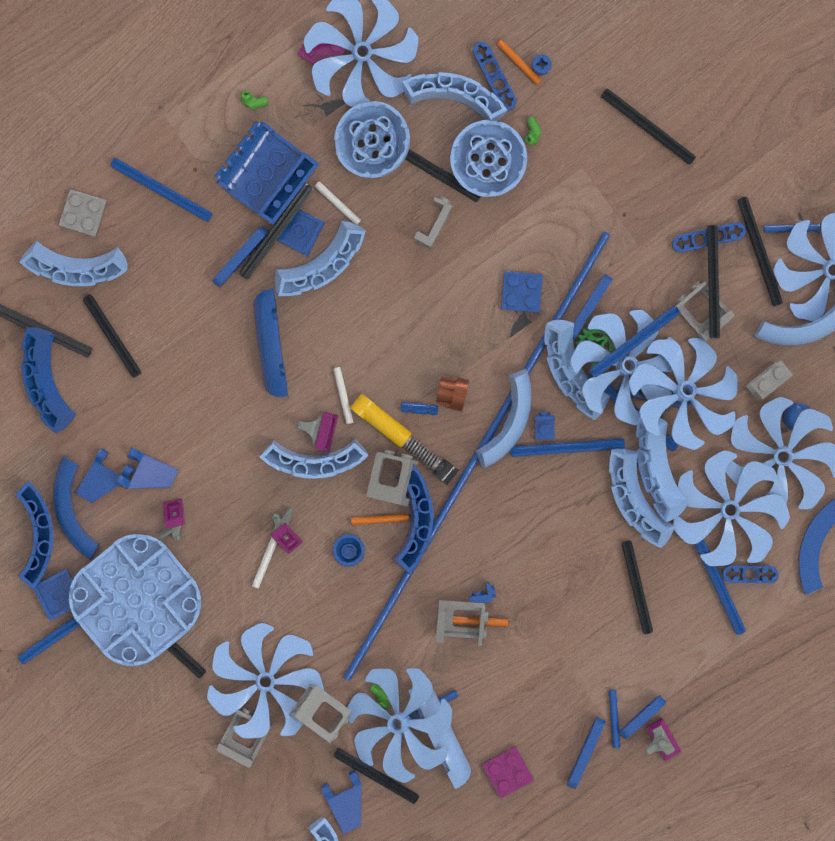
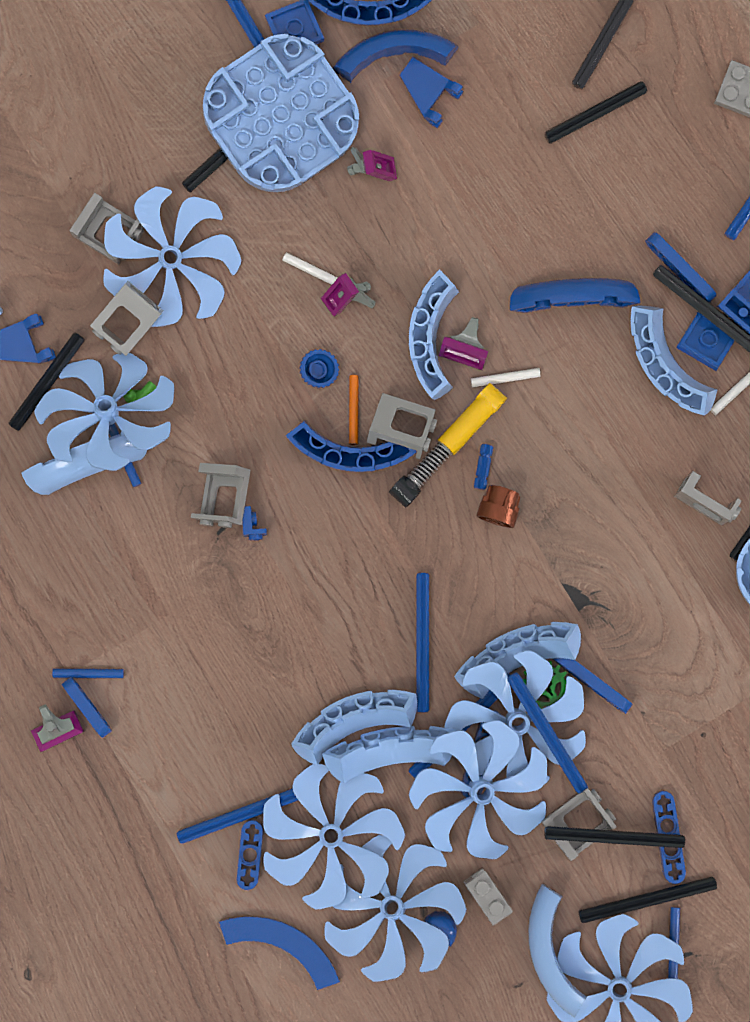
camera: 90 degrees right, 5 degrees down
light blue brick [19,241,128,286] -> none
blue brick [21,327,76,433] -> none
flag [115,448,178,489] -> none
blue piece [343,231,610,681] -> none
orange bar [453,616,508,627] -> none
light blue brick [476,369,532,469] -> none
magenta plate [482,746,534,799] -> none
blue plate [501,271,543,313] -> none
blue bracket [535,412,555,440] -> none
blue beam [566,717,606,789] -> none
black axle [622,540,653,634] -> none

